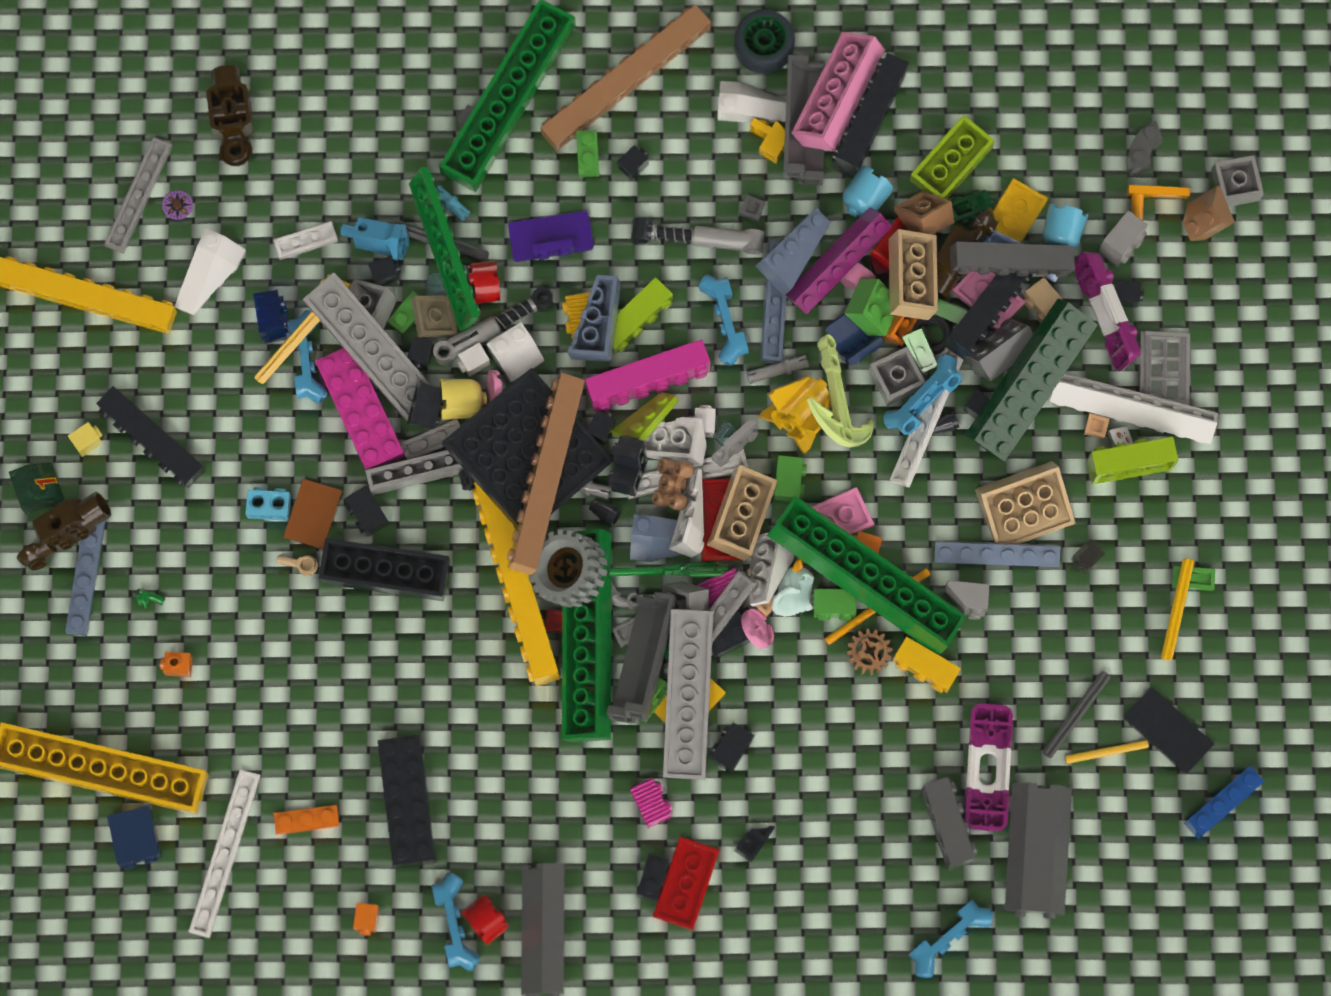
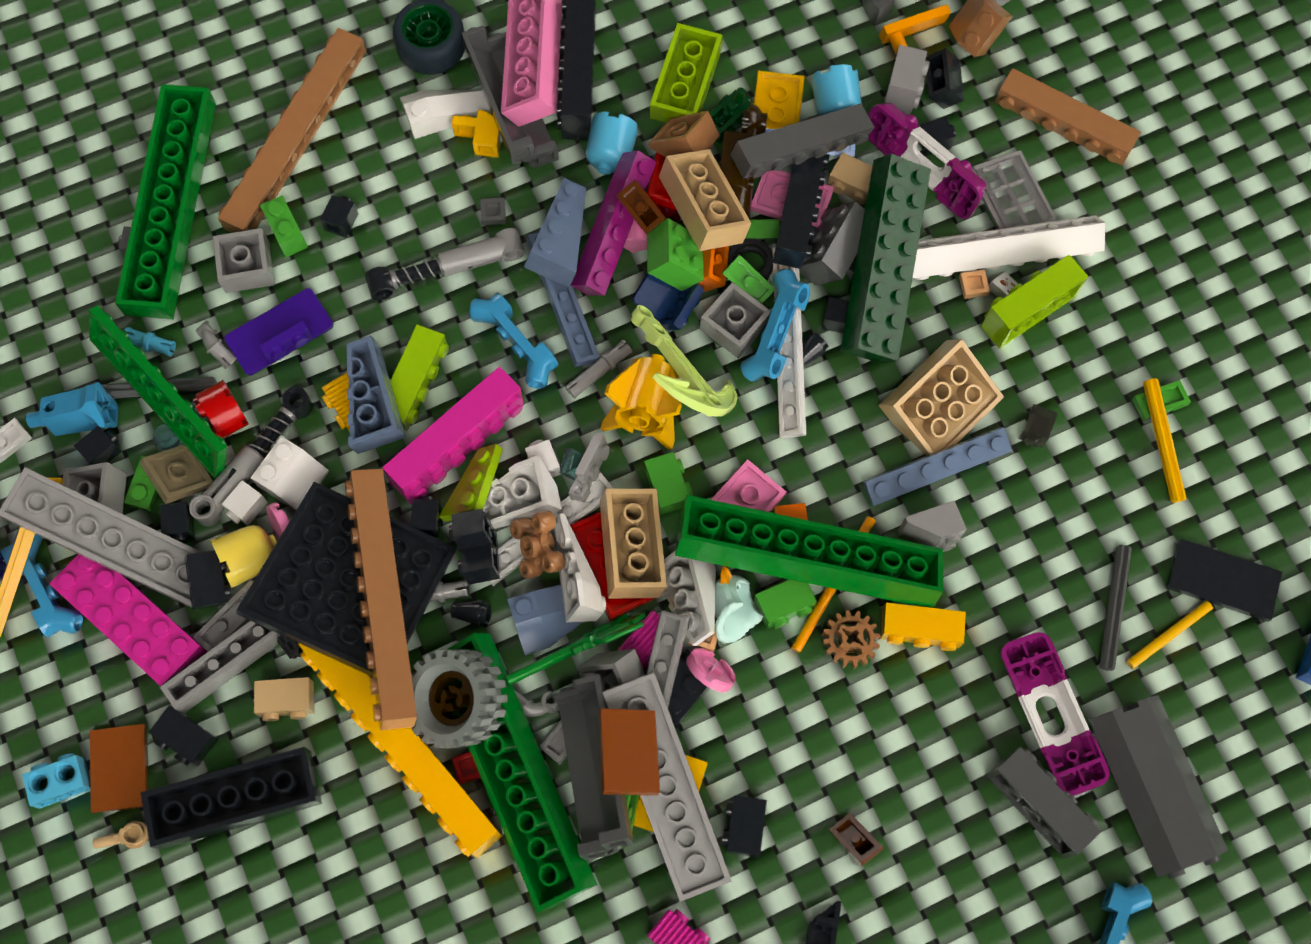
camera: 25 degrees left, 5 degrees down
none -> light grey piece [196,321,237,369]
none -> light grey brick [213,228,274,293]
none -> tan brick [254,677,314,721]
none -> dark orange tile [599,708,660,796]
none -> reddish brown slope [616,180,666,235]
none -> reddish brown slope [829,813,884,866]
none -> black brick [925,48,964,109]
none -> medium nougat brick [995,68,1141,165]

